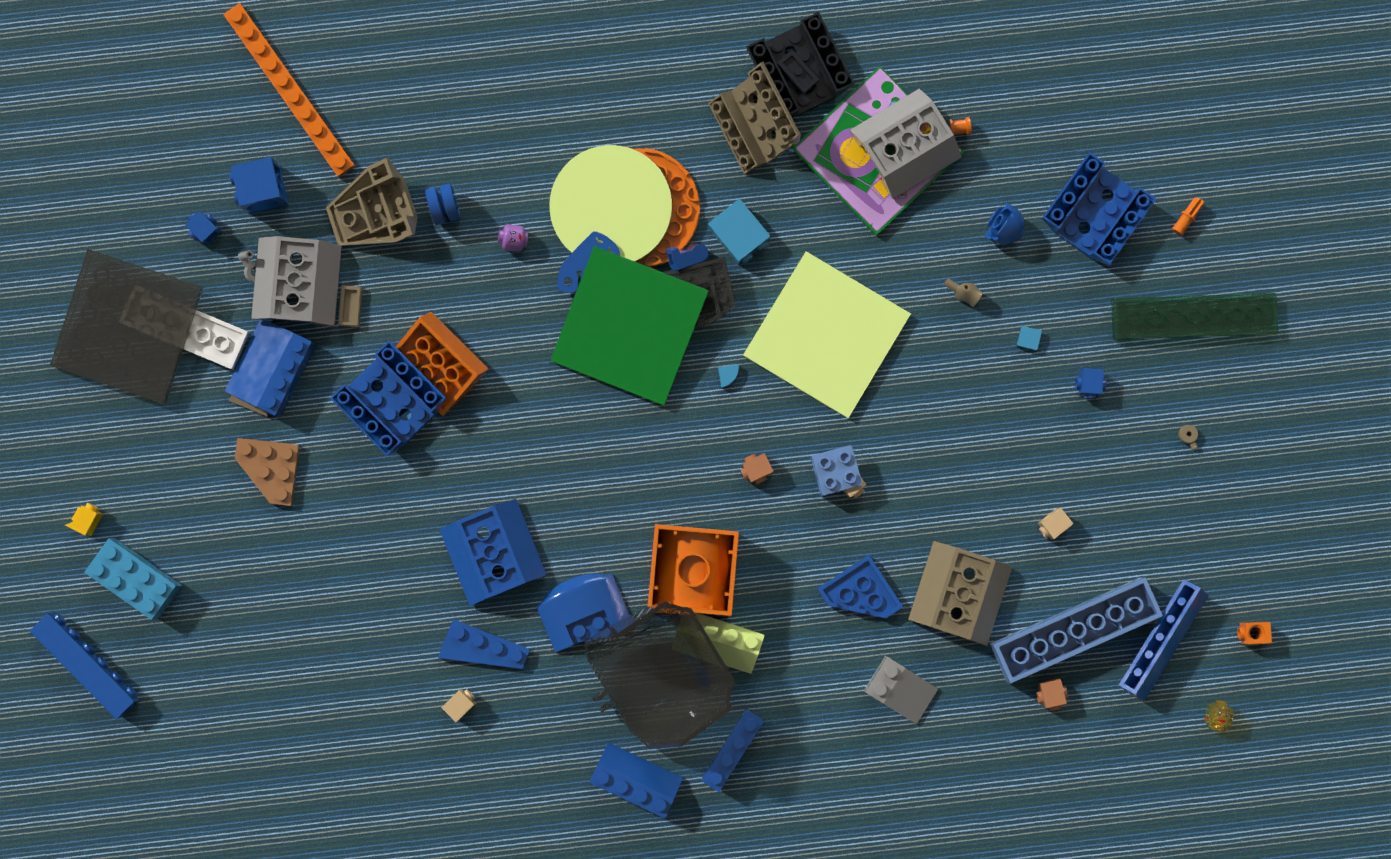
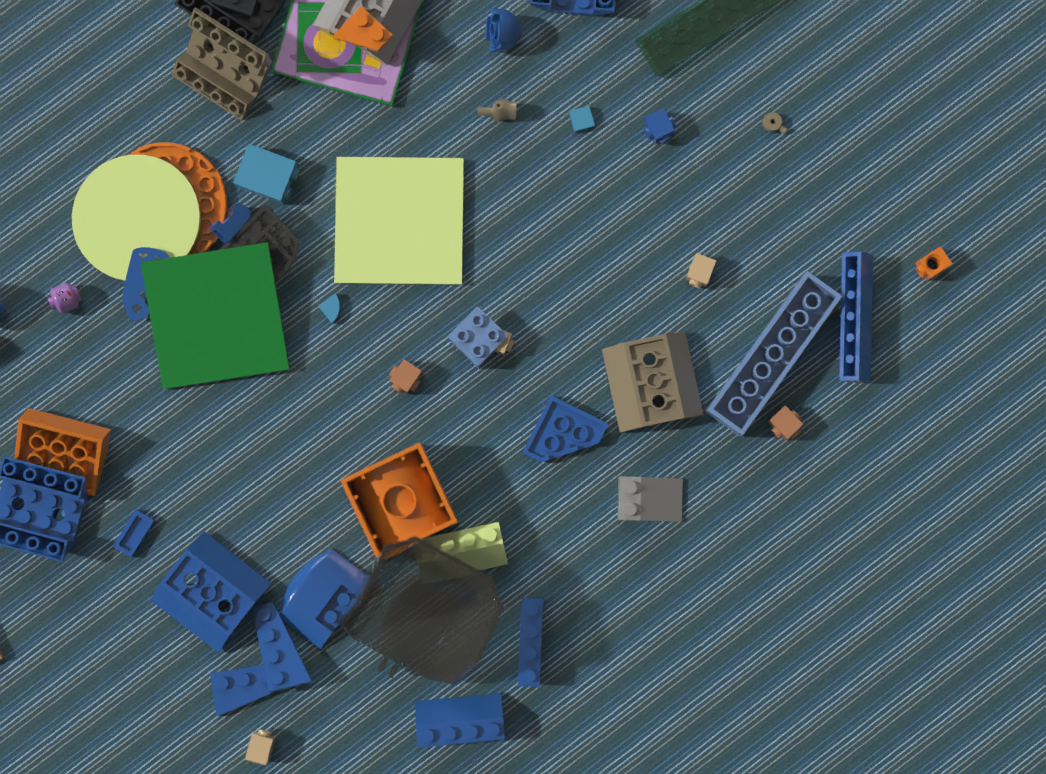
camera: 30 degrees left, 0 degrees up
clear yellow head [1204,700,1234,732] -> none
none -> blue tile [113,509,155,557]
none -> blue wing [252,602,313,693]
none -> orange wing [333,6,393,52]

